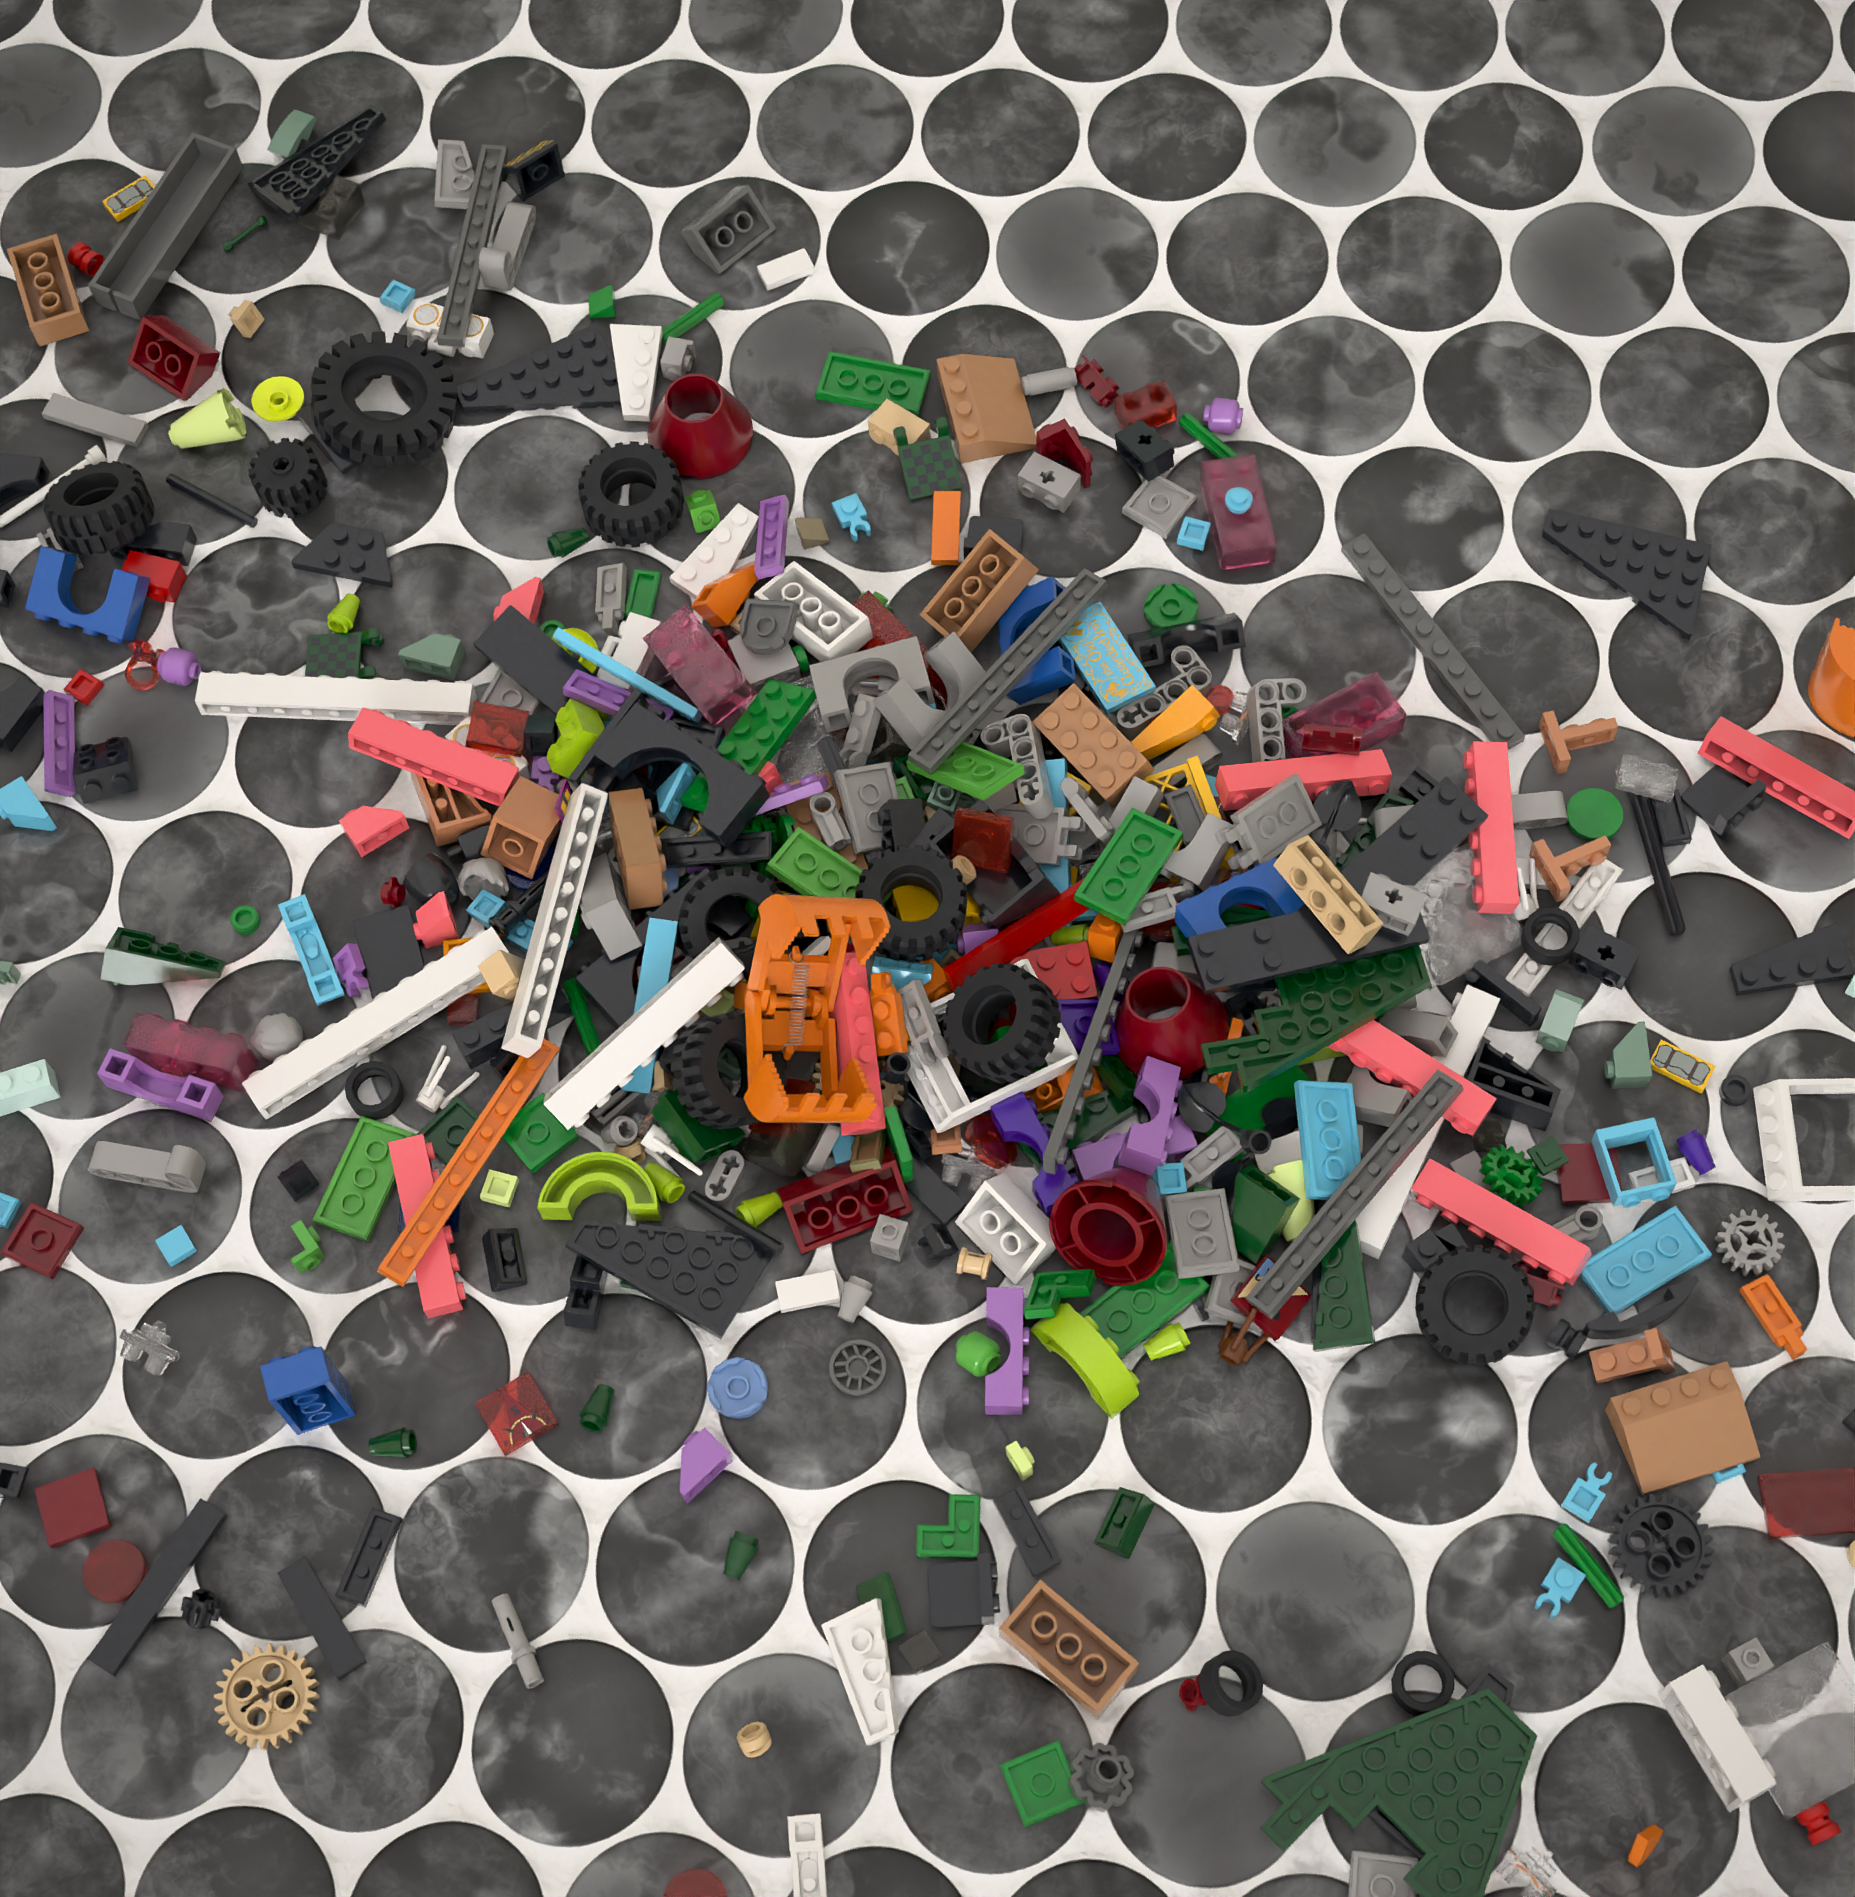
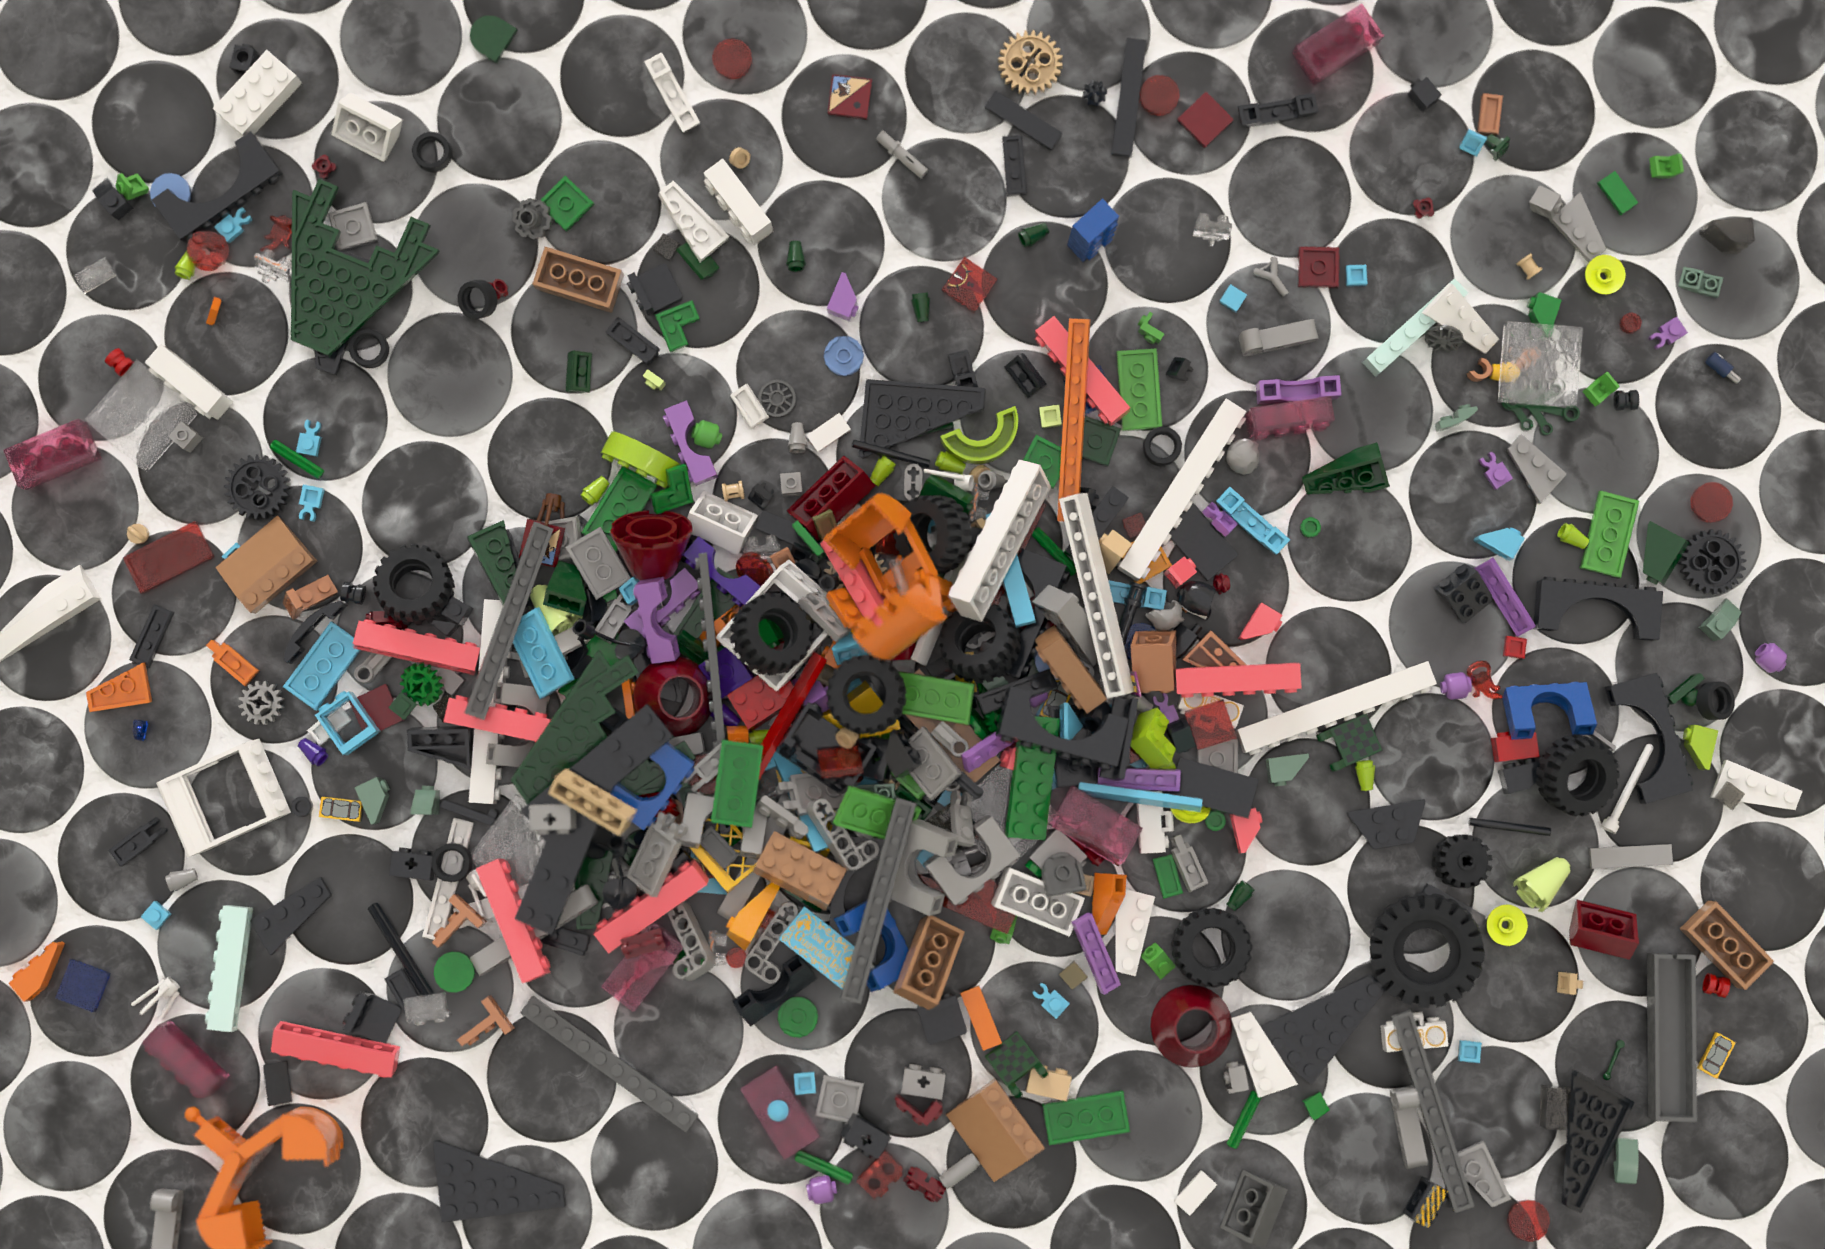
camera: 150 degrees right, 20 degrees up
white plant [415,1045,480,1113] -> none
none -> white brick [704,159,773,245]
none -> white tile [730,384,769,429]
none -> tile [828,74,872,120]
none -> light grey piece [1253,257,1289,297]
none -> clear red tile [1507,1199,1550,1242]

